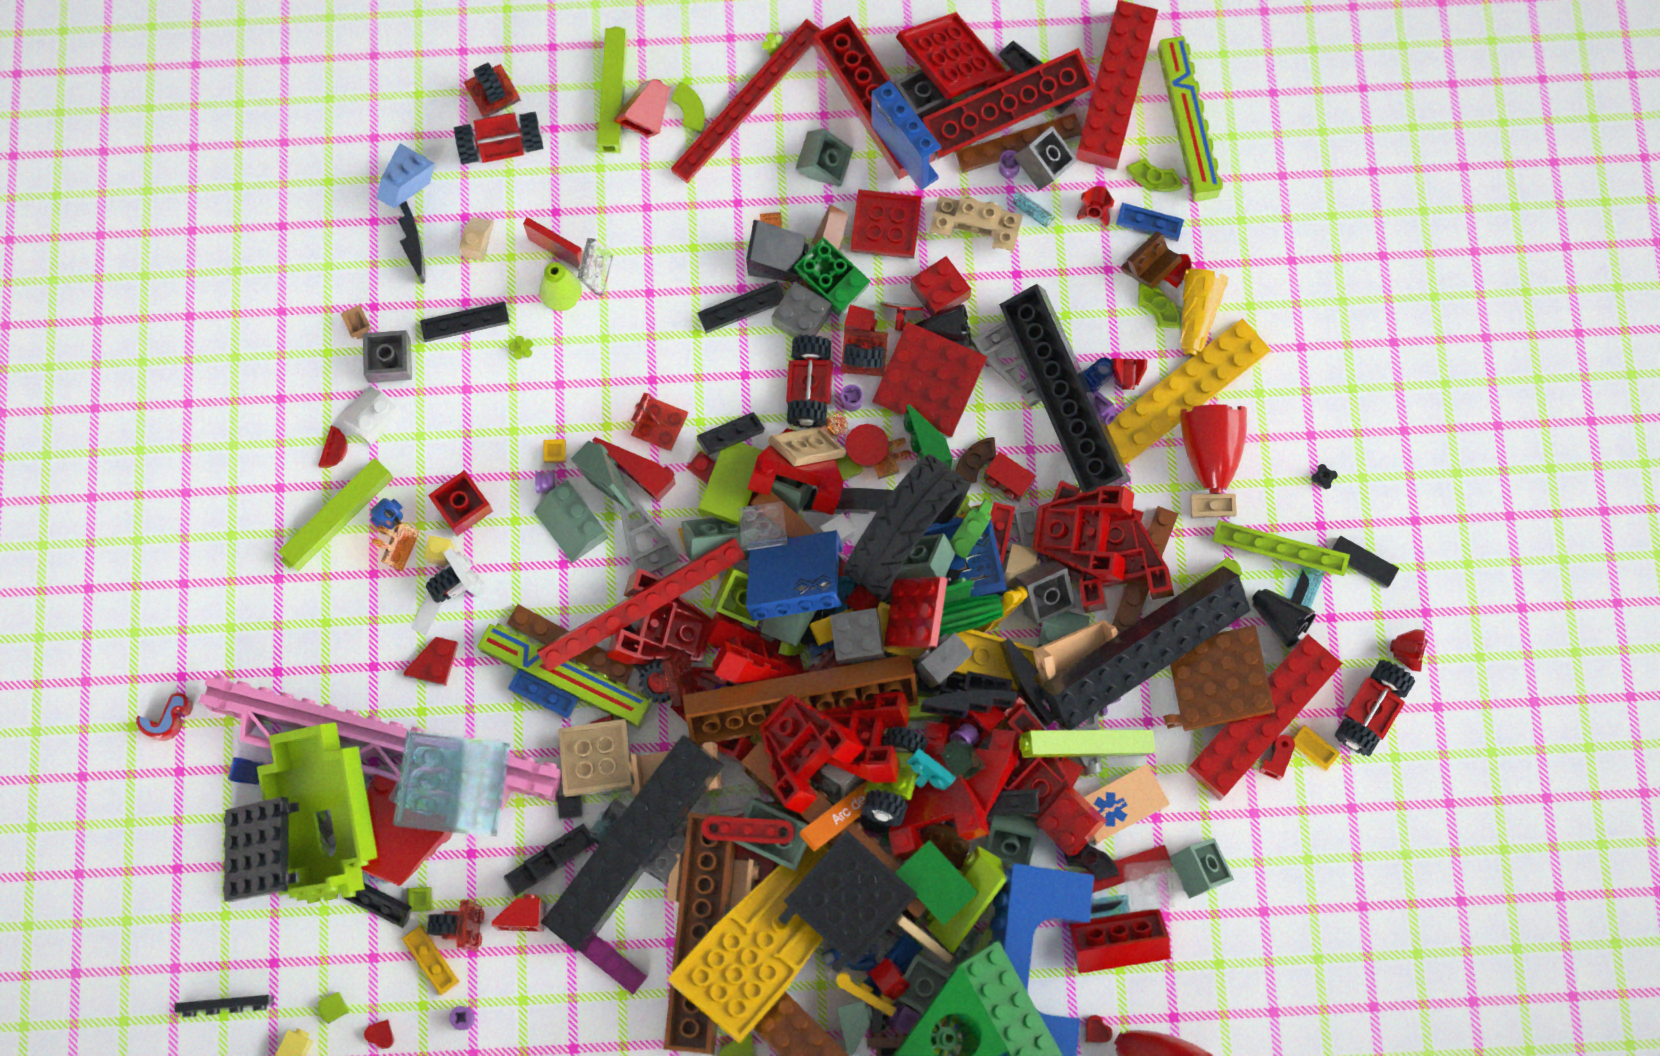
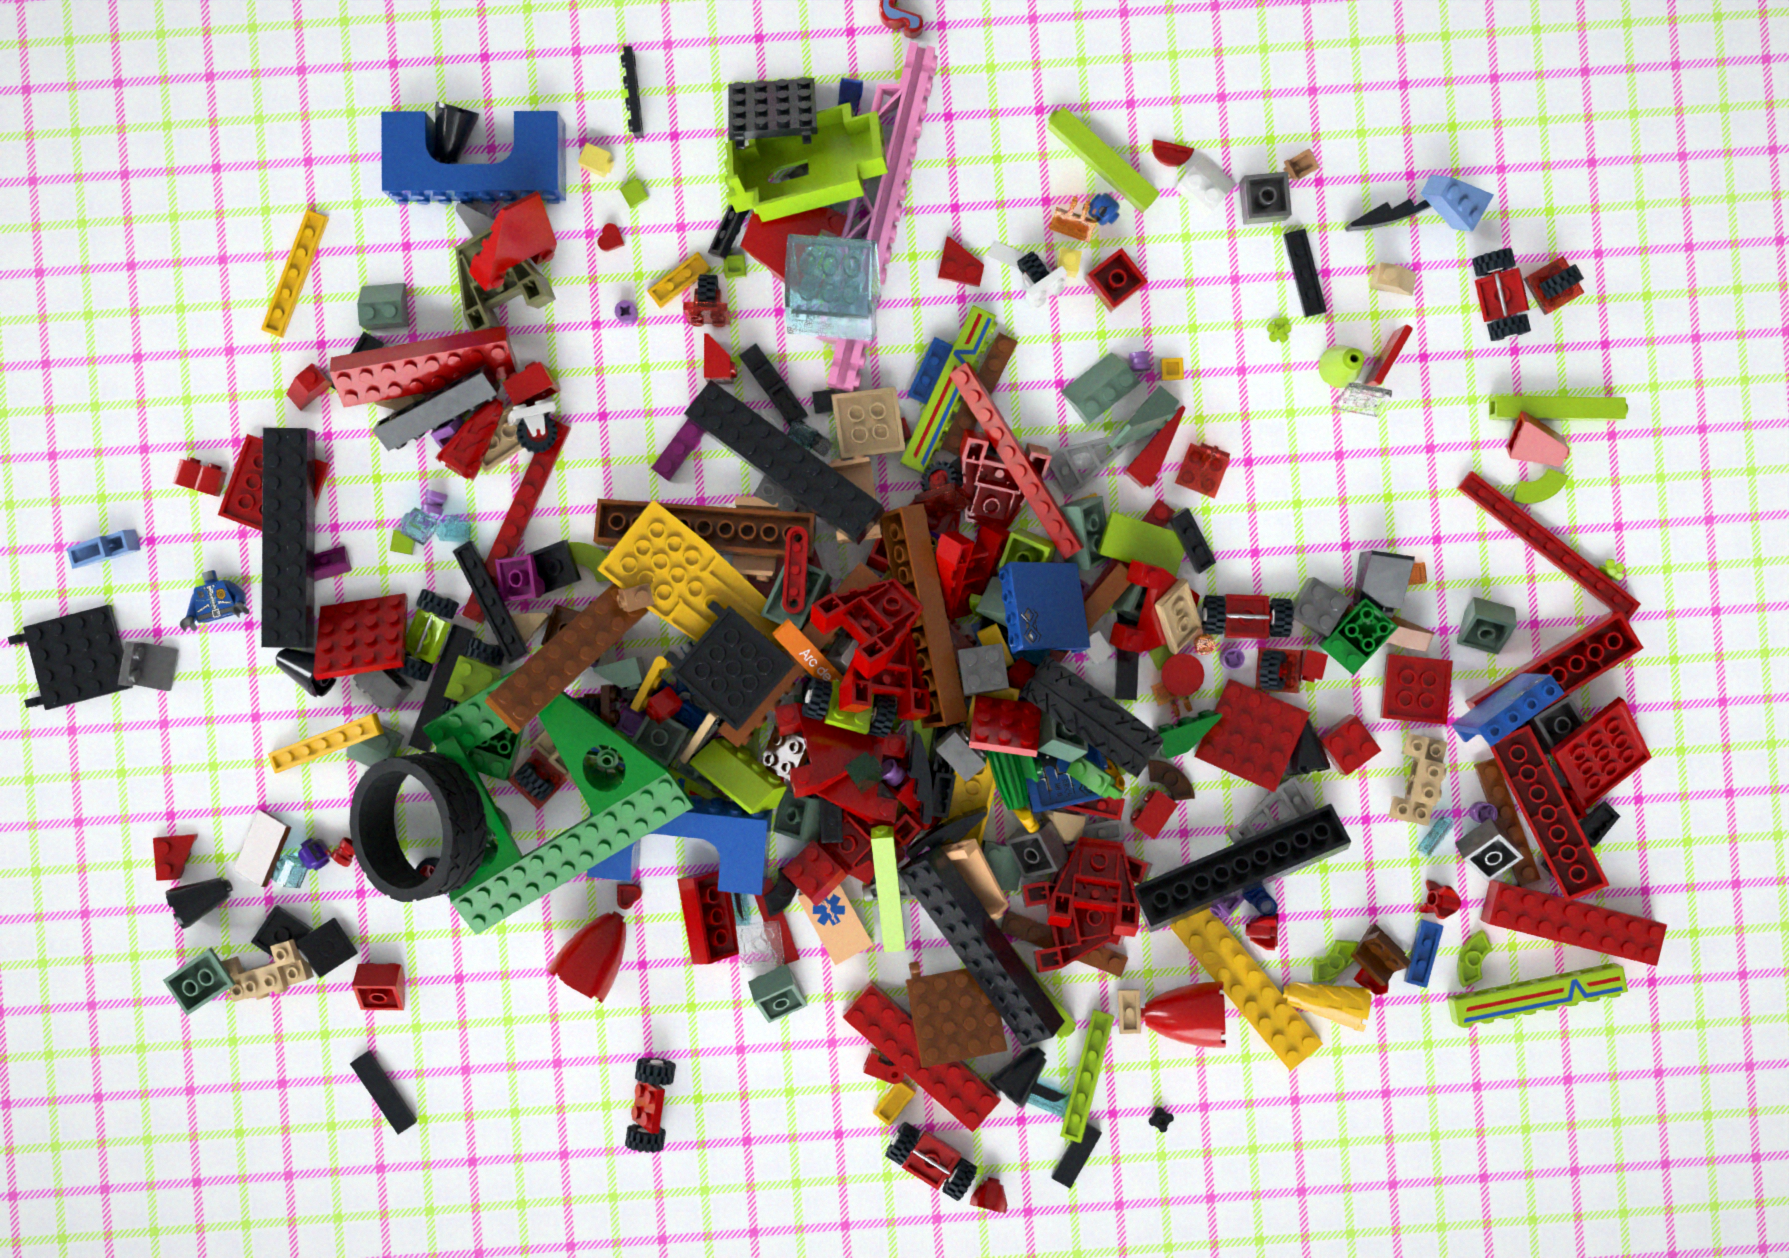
camera: 85 degrees right, 15 degrees up
black plate [697,281,784,334] -> none
clear plate [738,501,788,551] -> none
red shield [880,301,924,331] -> none
green tile [895,840,978,926] -> none
teal plate [906,749,956,791] -> none
none -> medium nougat bracket [617,583,654,612]
none -> plate [625,1057,676,1153]

